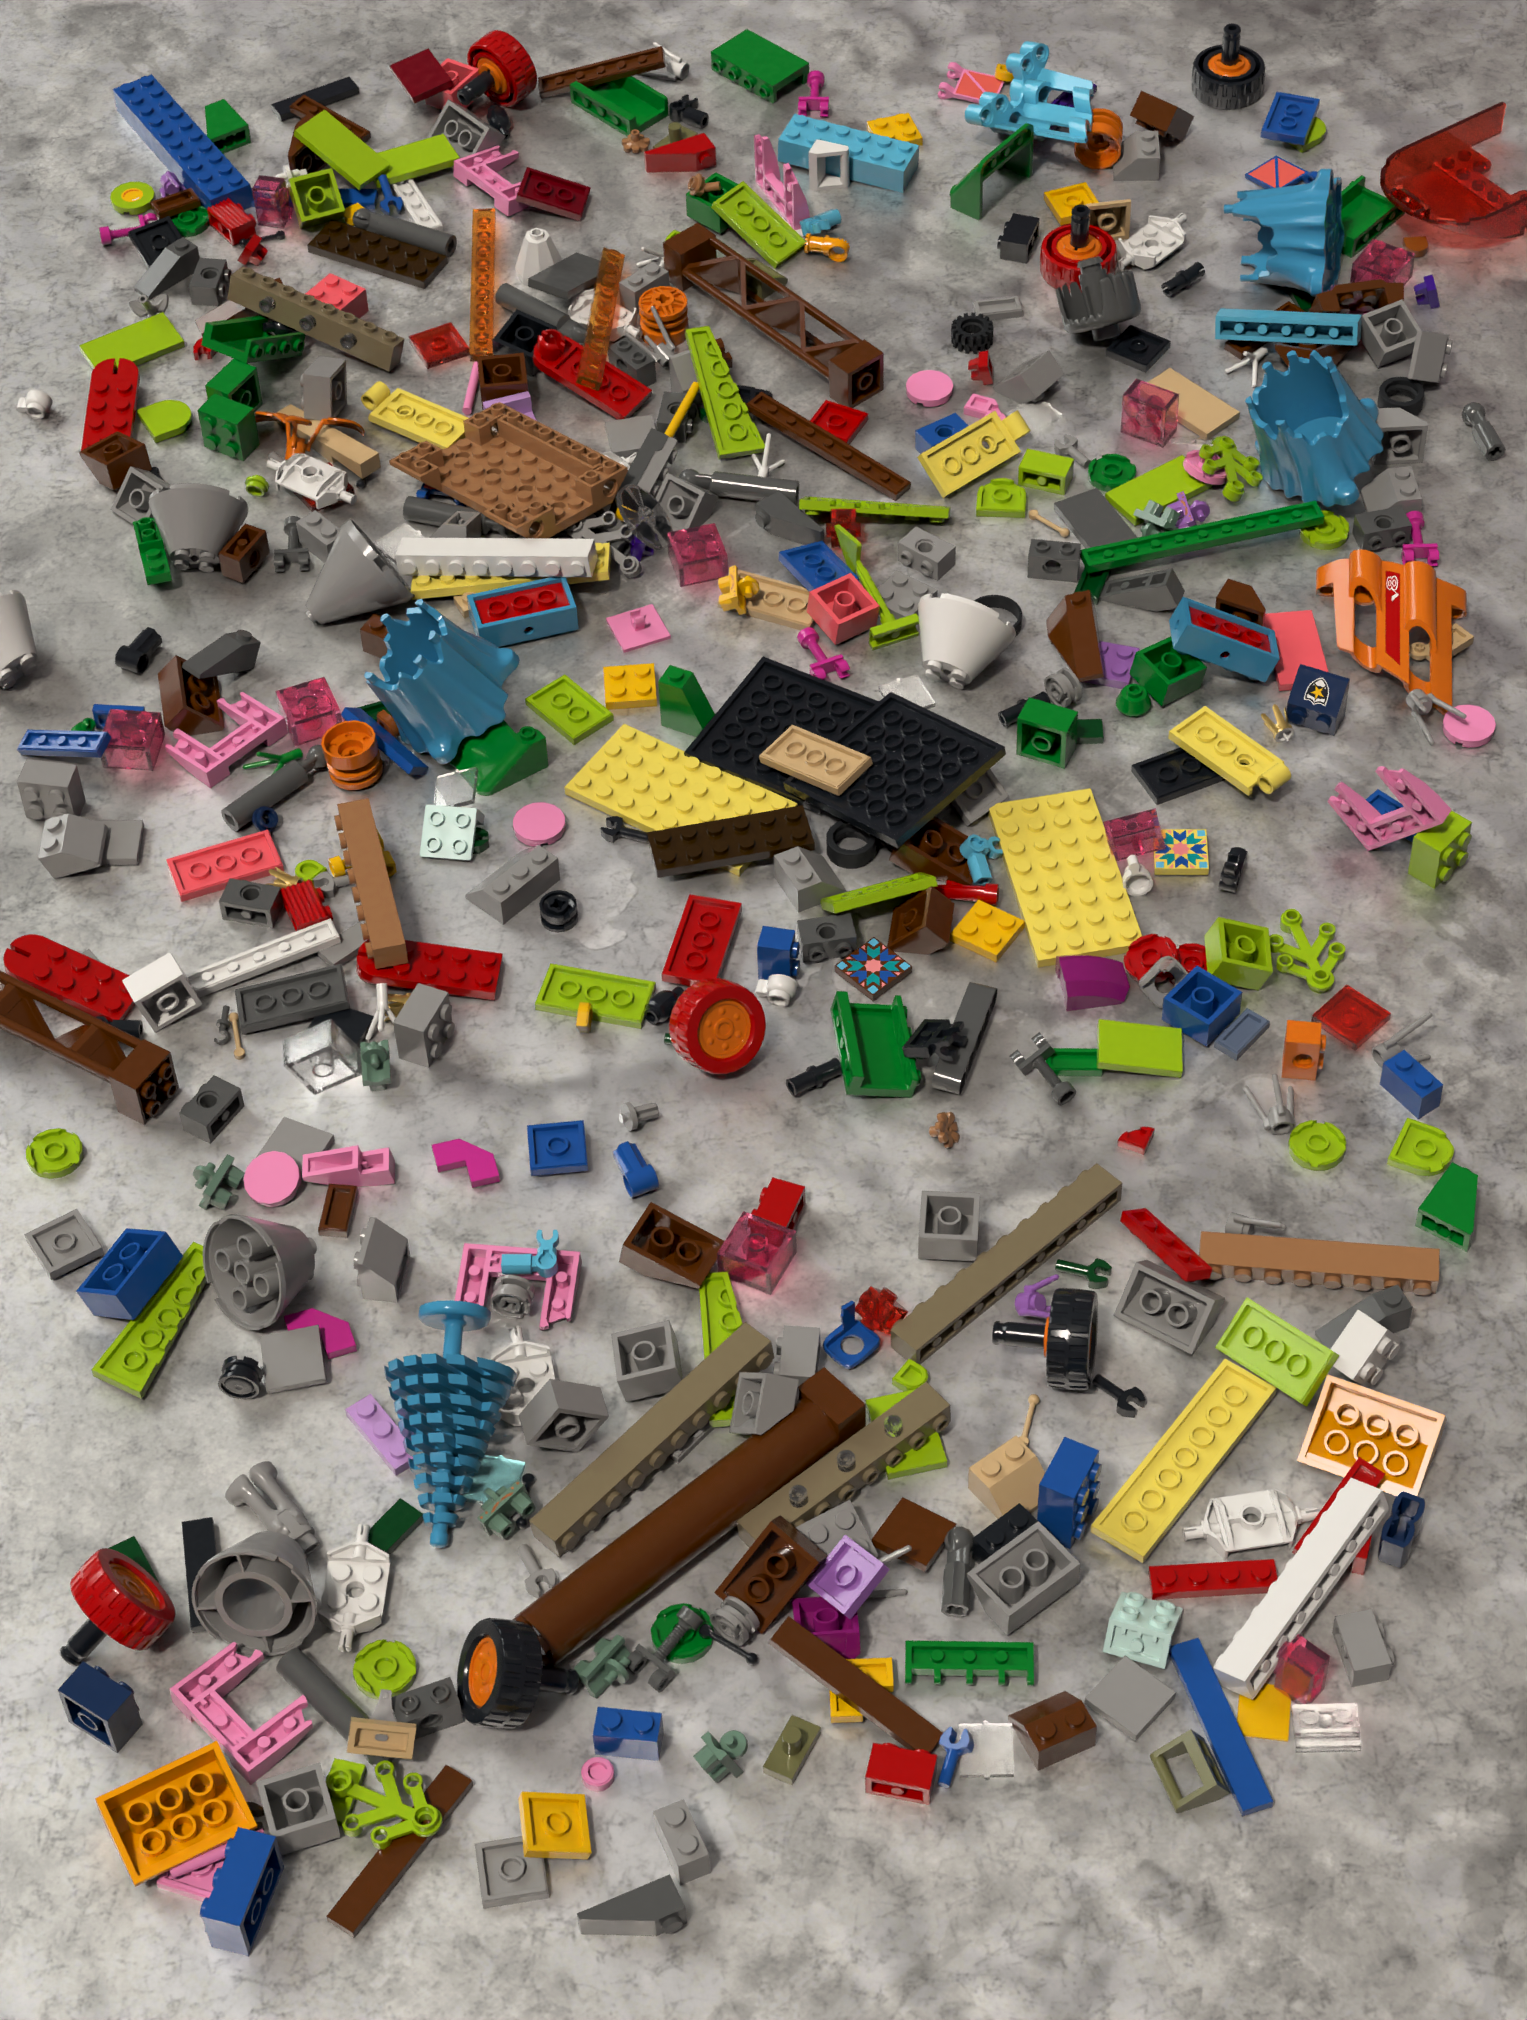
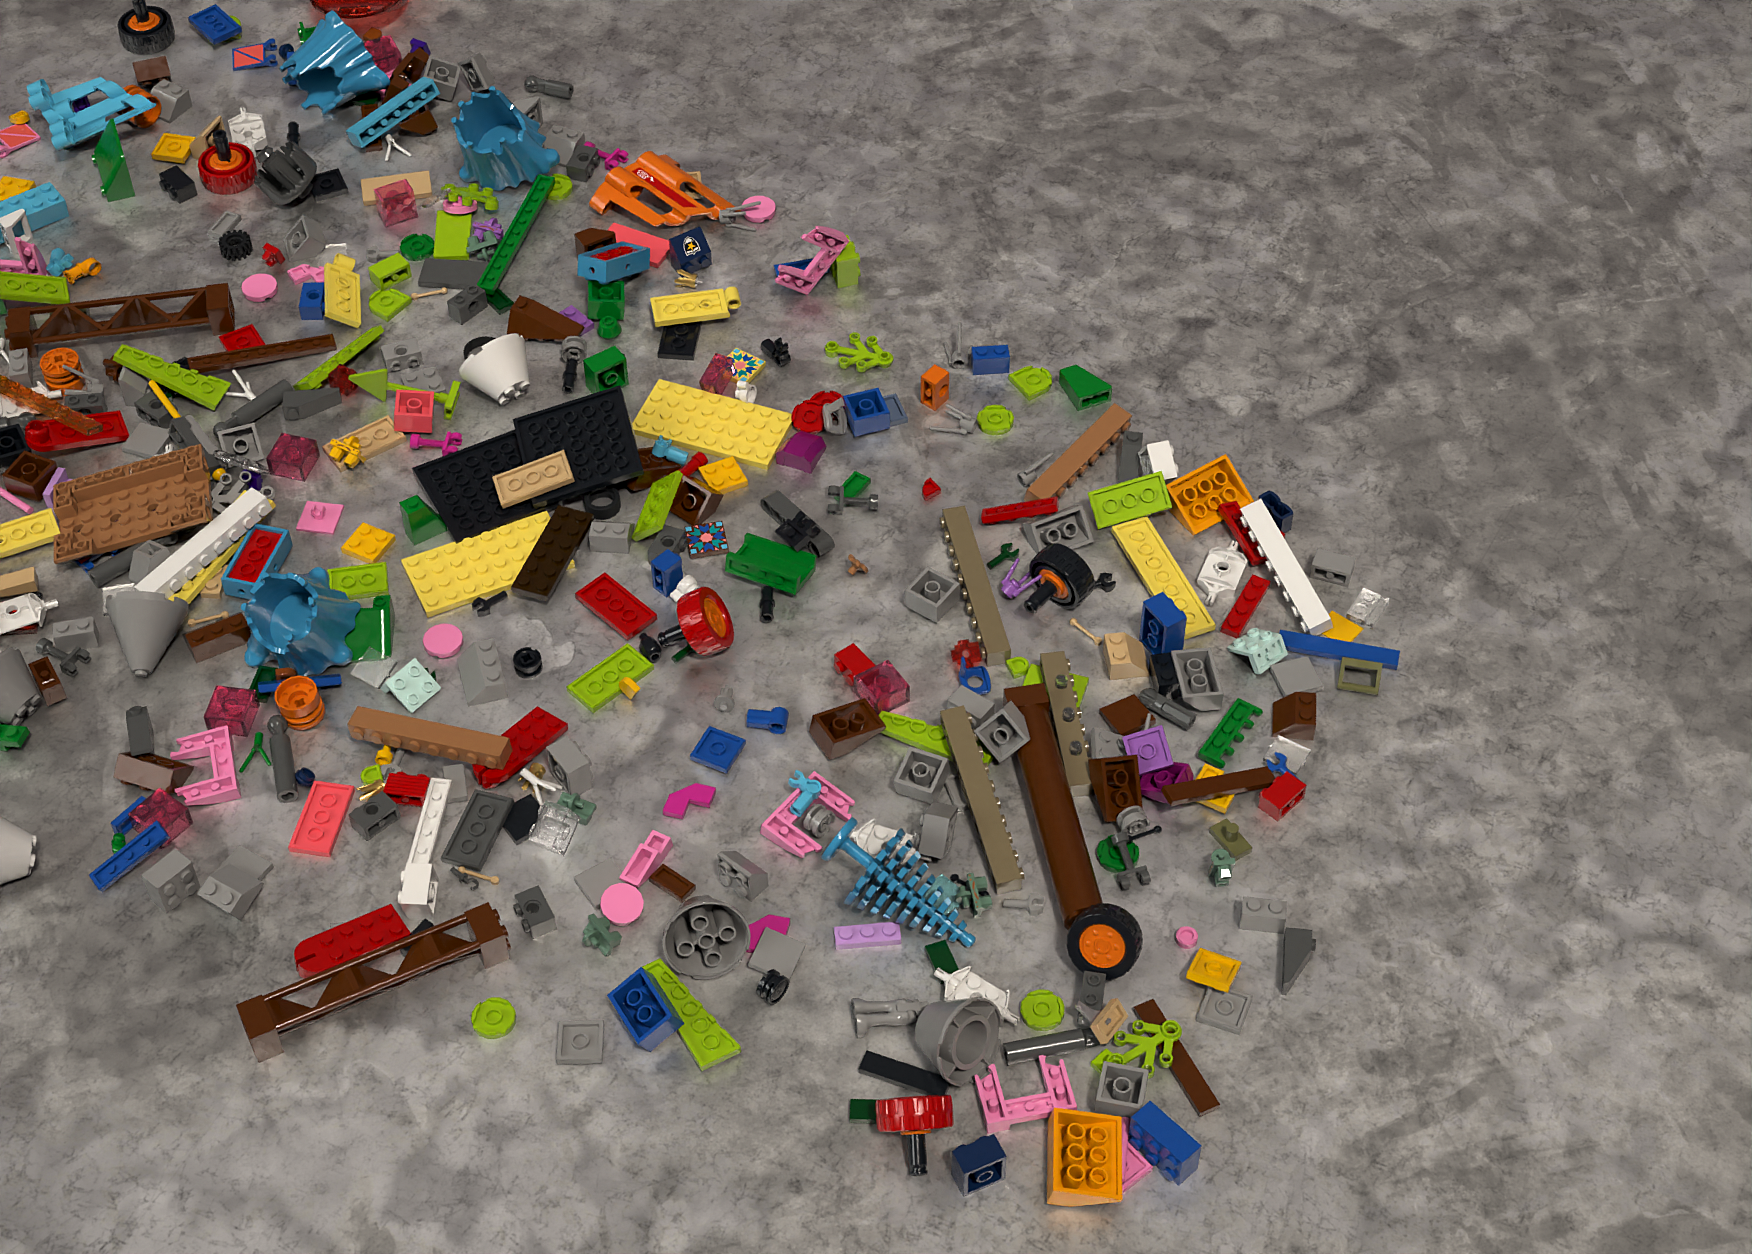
camera: 60 degrees left, 0 degrees up
black piece [115,627,162,674] -> none
sand green hips [574,1635,631,1699] -> none
blue brick [593,1707,664,1761] -> none
blue plate [778,541,859,592] -> none
clear piece [878,674,936,709] -> none
lime tile [1097,1019,1183,1078] -> none
dark grey slope [1100,568,1185,612] -> none
lime brick [1204,917,1273,991] -> none
clear pink brick [1274,1634,1330,1710] -> none
clear red tile [1311,985,1391,1051] -> none

